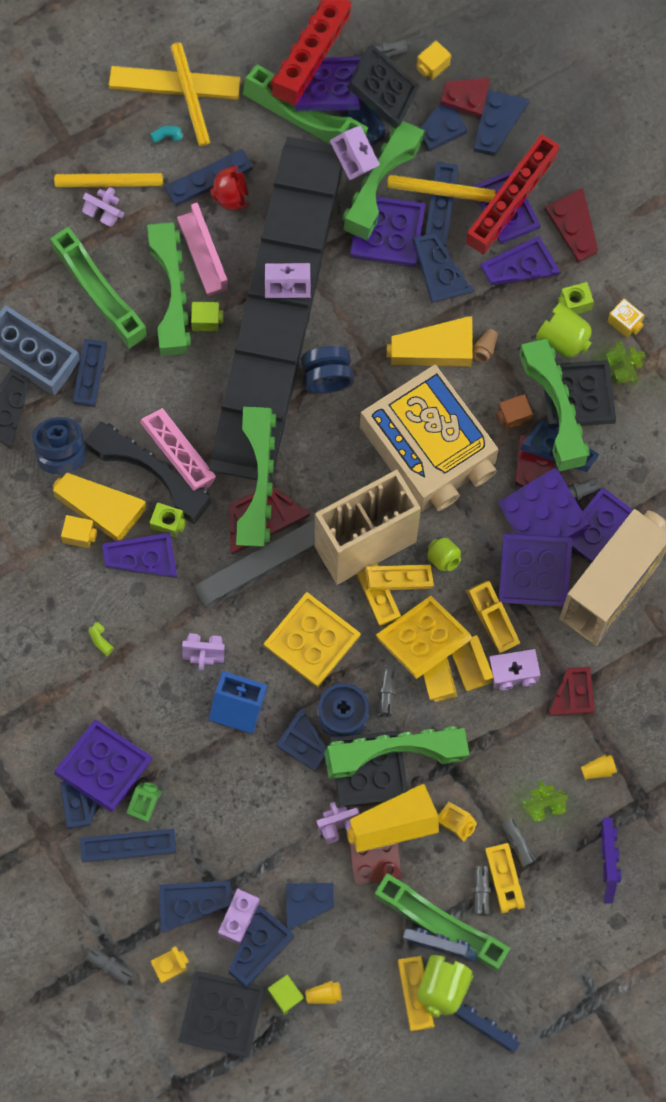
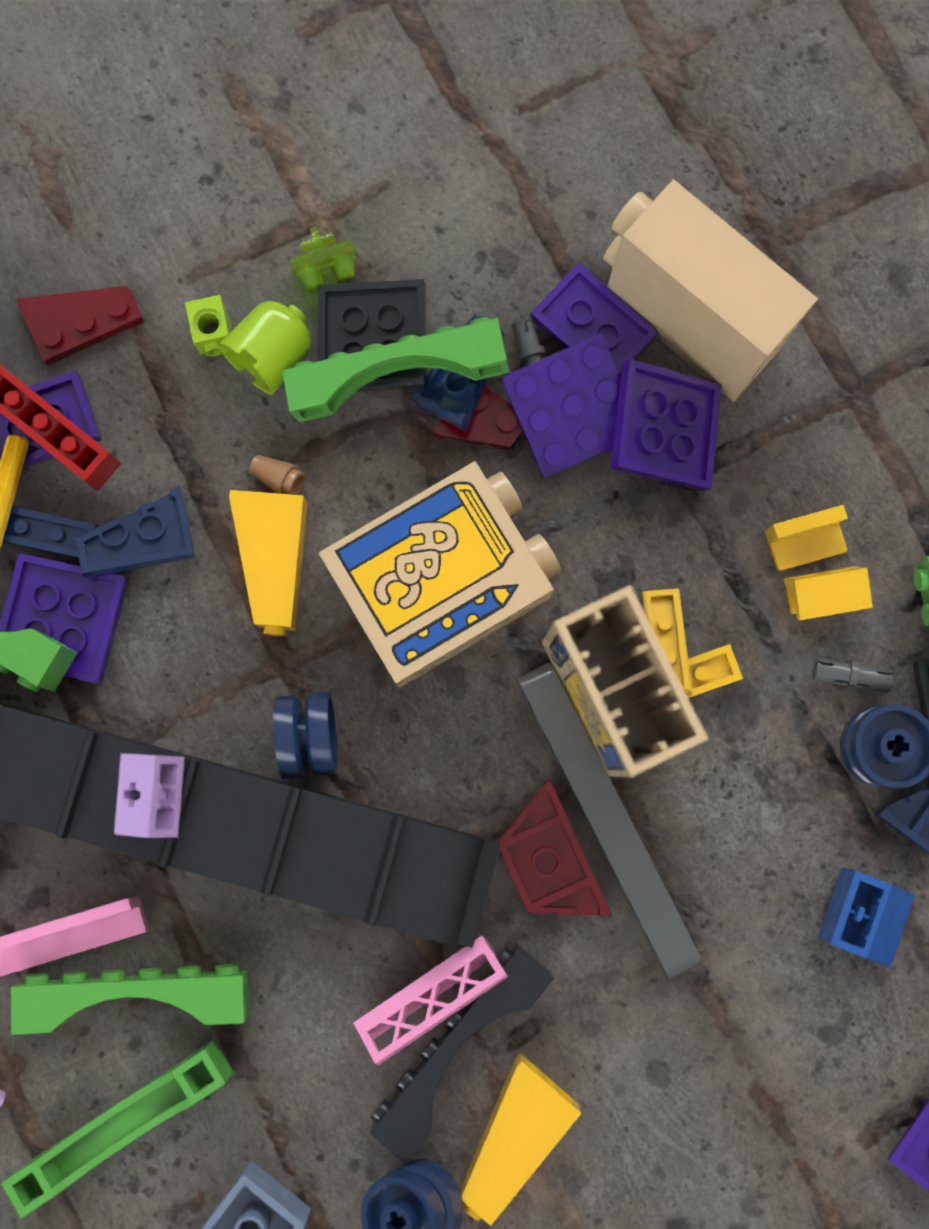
camera: 85 degrees left, 10 degrees up
yellow brick [61,515,97,548] -> none
dark blue plate [73,339,107,407] -> none
lime arm [88,622,114,656] -> none
dark purple wing [102,533,177,578] -> none
lime brick [150,503,186,538] -> none
lavender hips [182,633,225,671] -> none
lime brick [191,302,224,331] -> none
bright green arch [236,407,276,547] -> none
yellow plate [263,592,361,688] -> none
yellow plate [376,596,472,679] -> none
lime head [427,538,461,571] -> none
yellow slope [465,581,520,653] -> none
dark purple wing [480,236,560,285] -> none
lavender brick [488,649,541,691] -> none
dark orange brick [496,394,533,430] -> none
dark red wing [549,667,595,717] -> none
yellow brick [607,299,644,339] -> none

